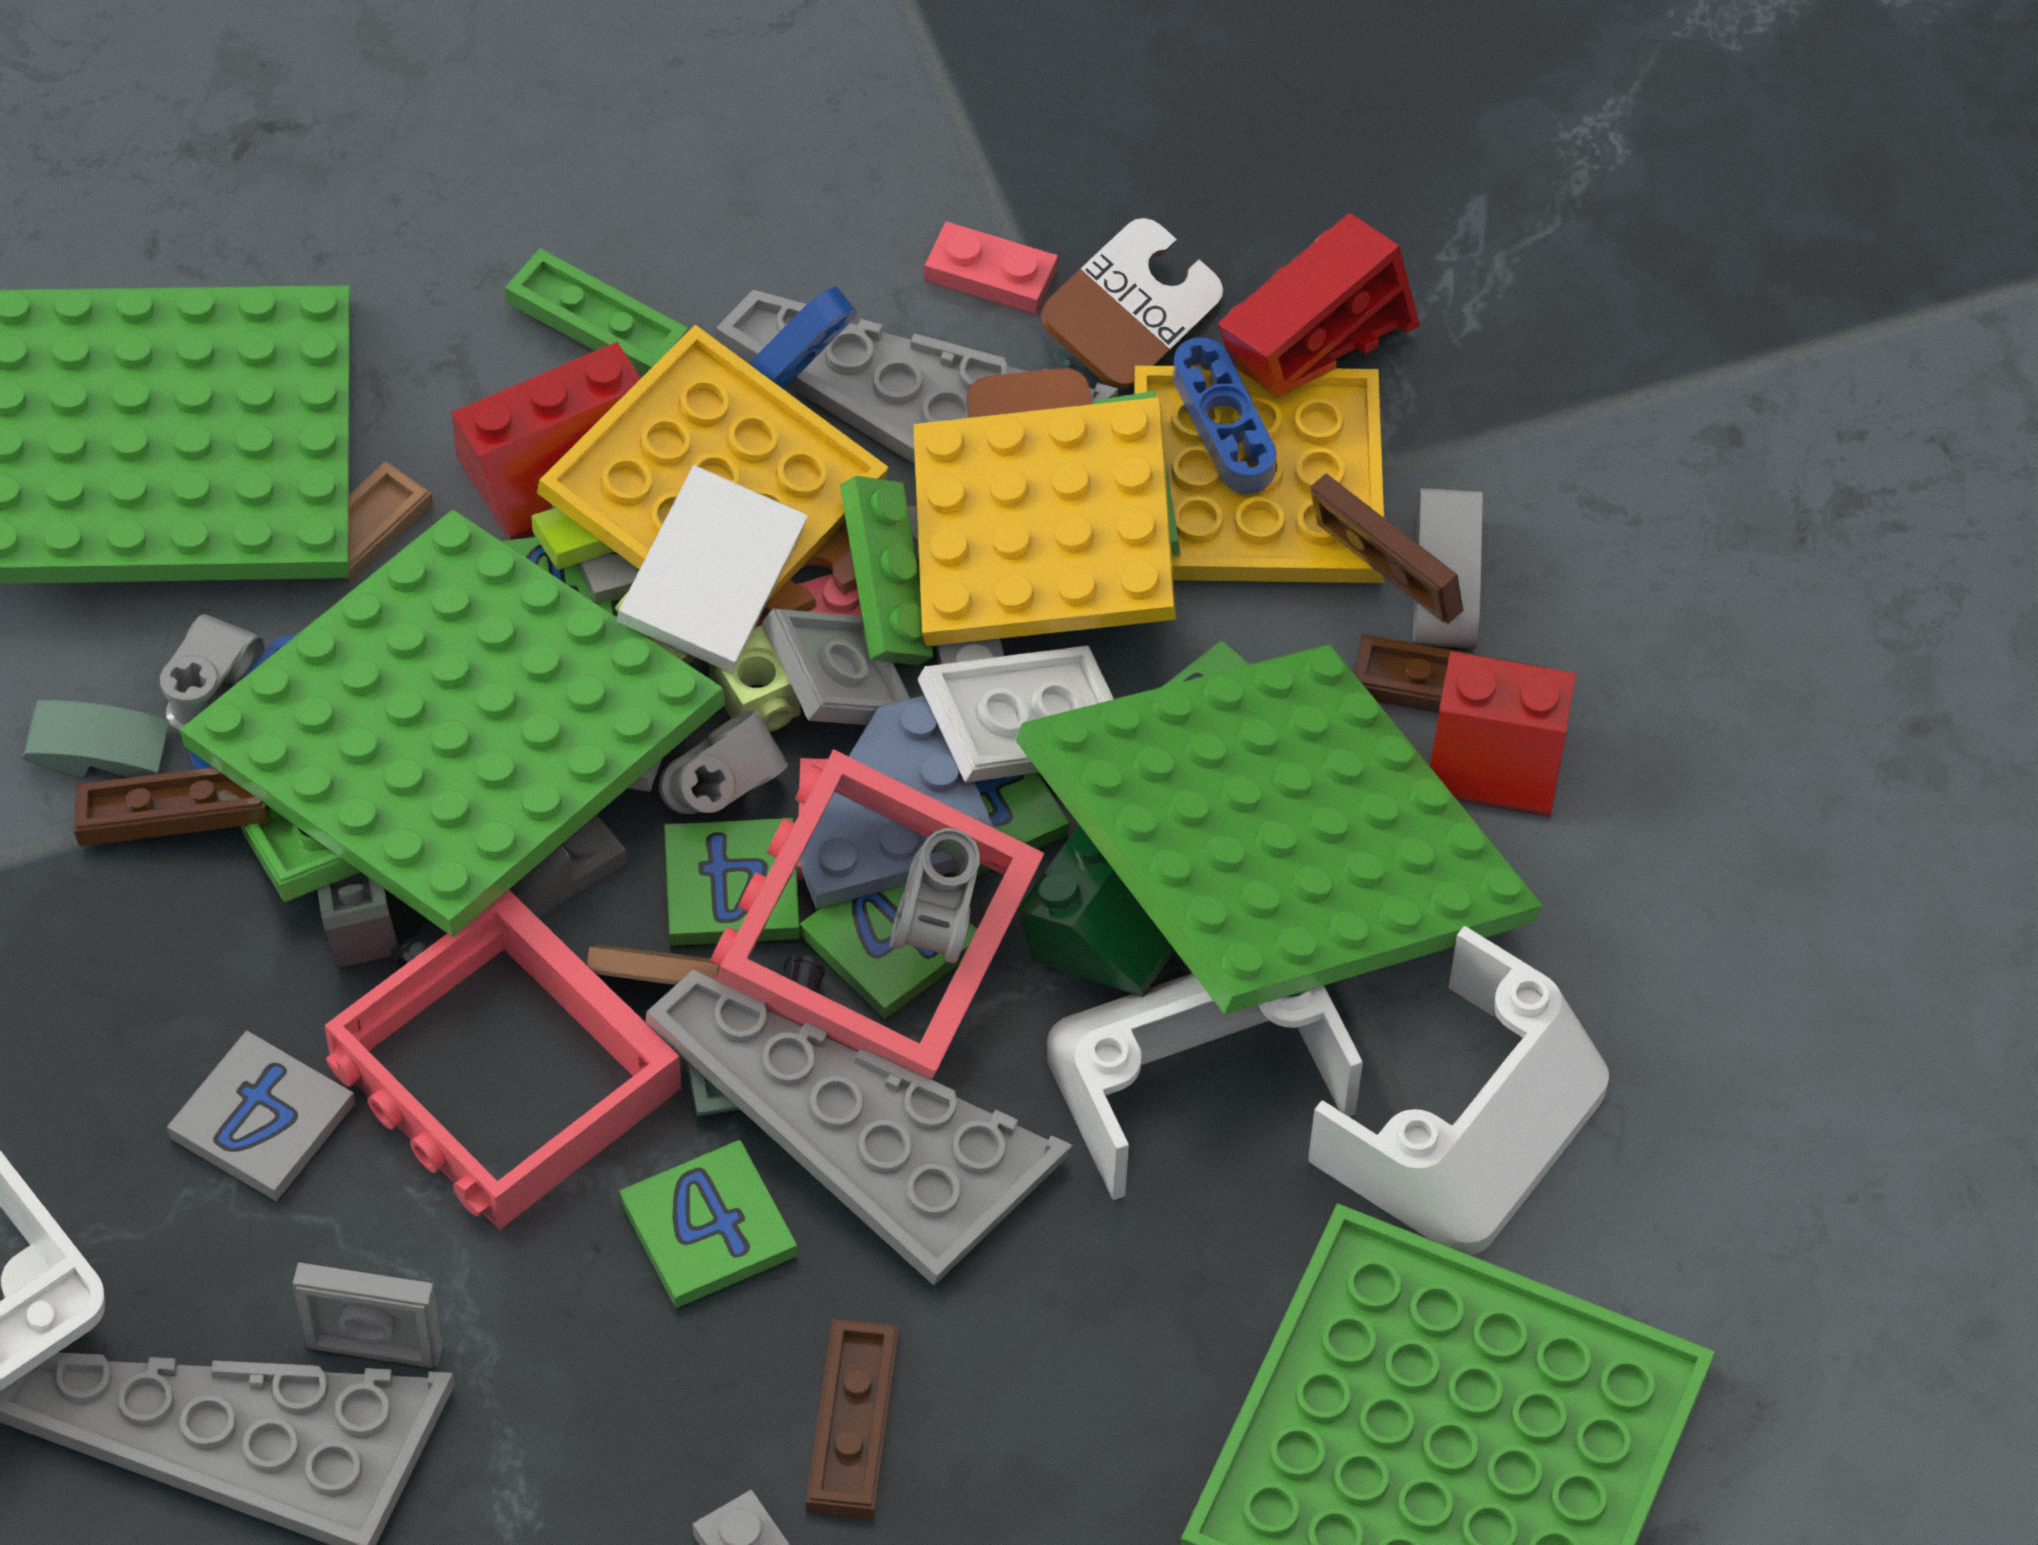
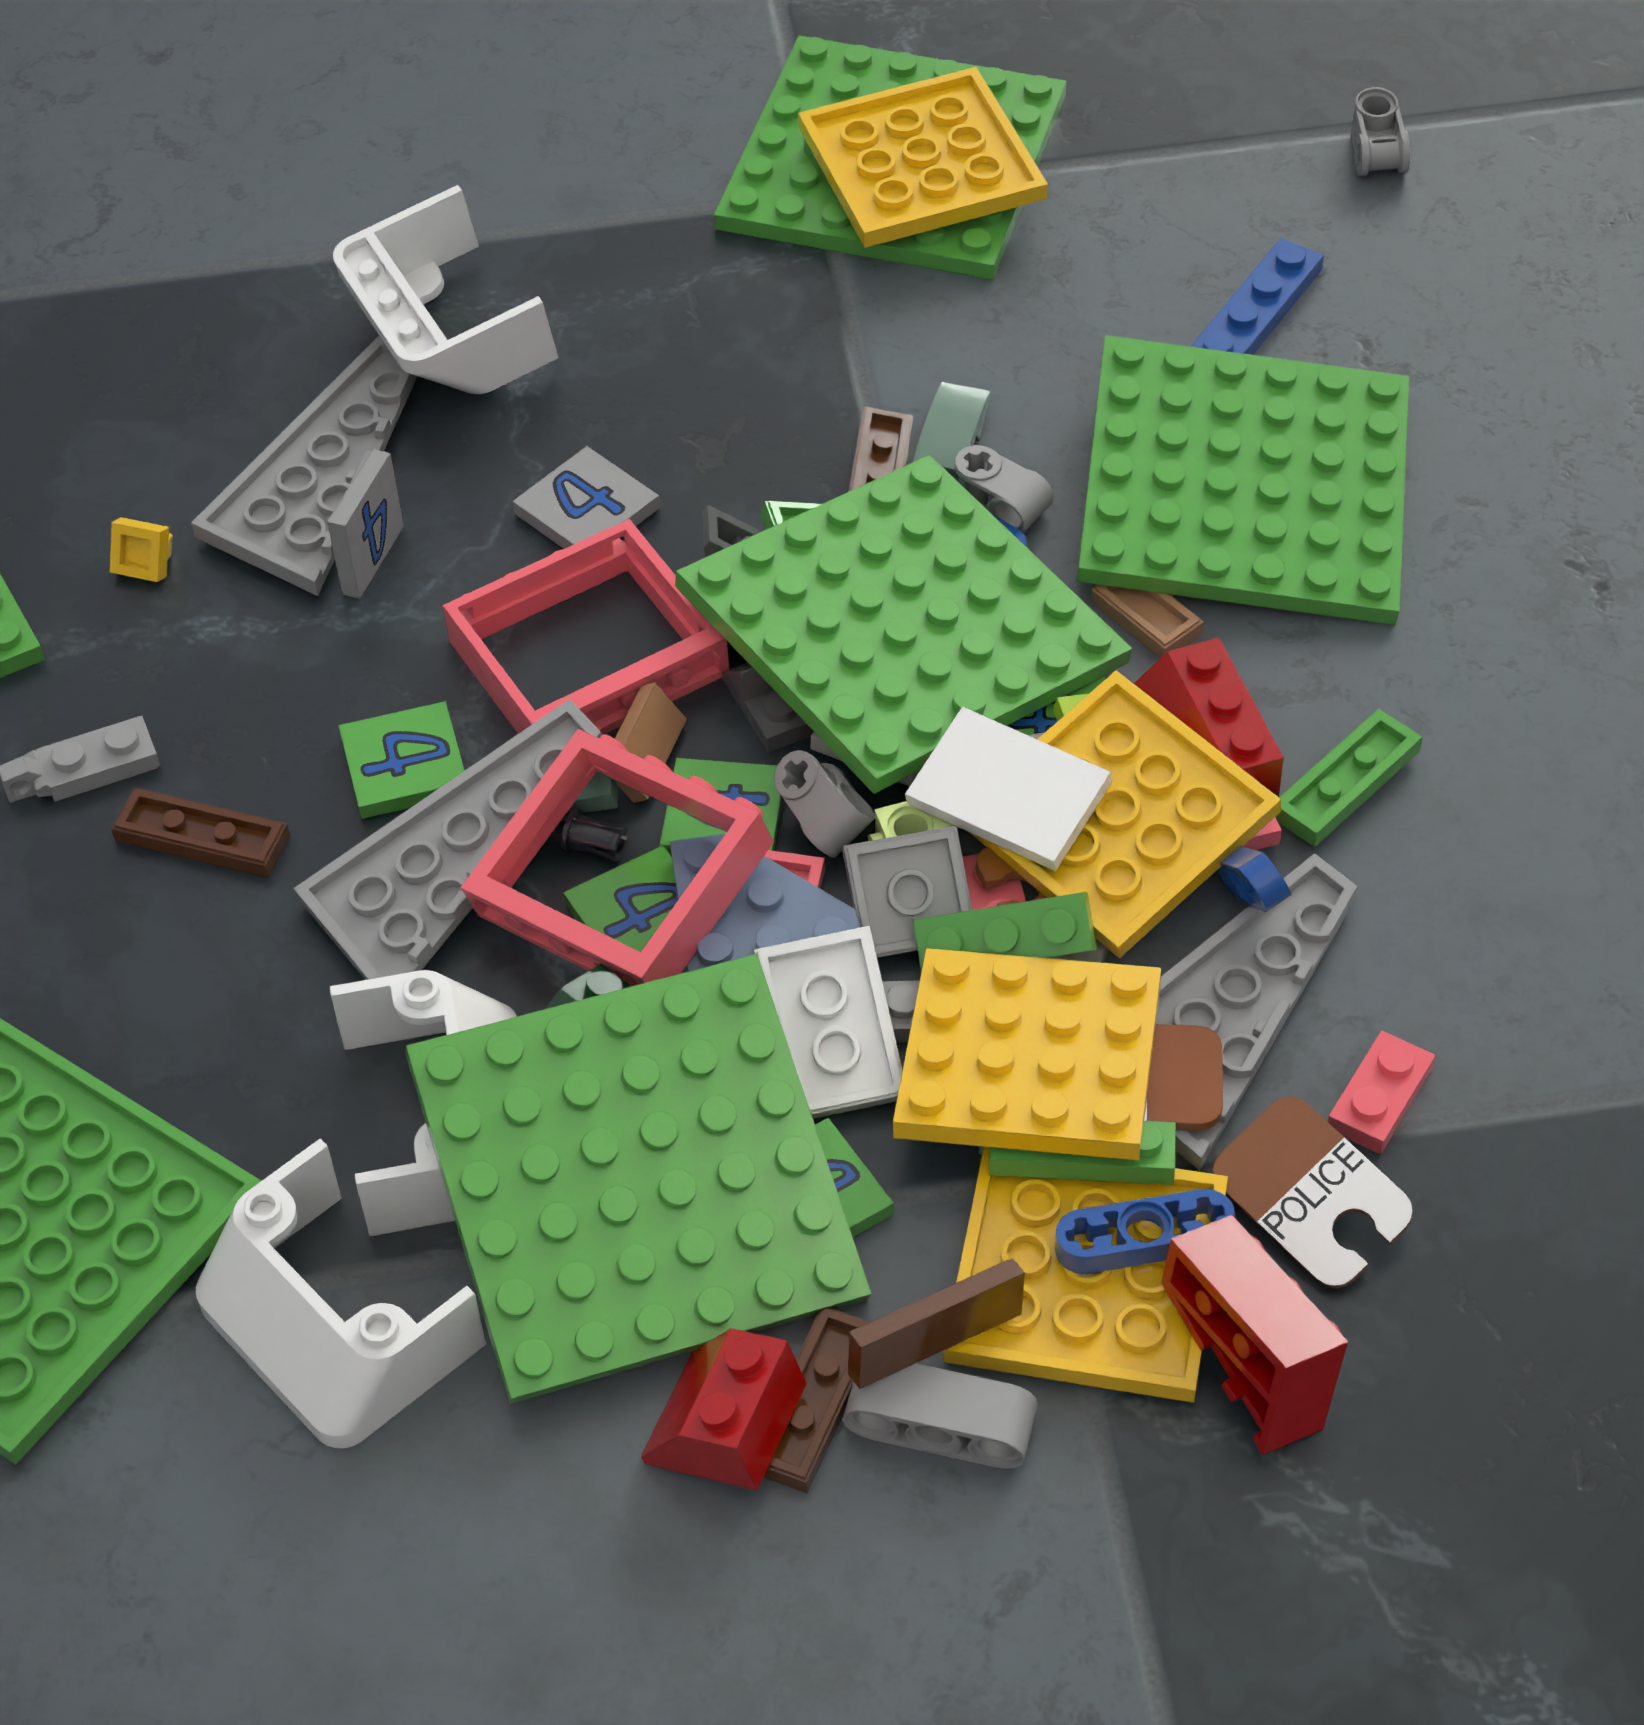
camera: 105 degrees right, 5 degrees down
light grey piece [890,828,980,964] -> none

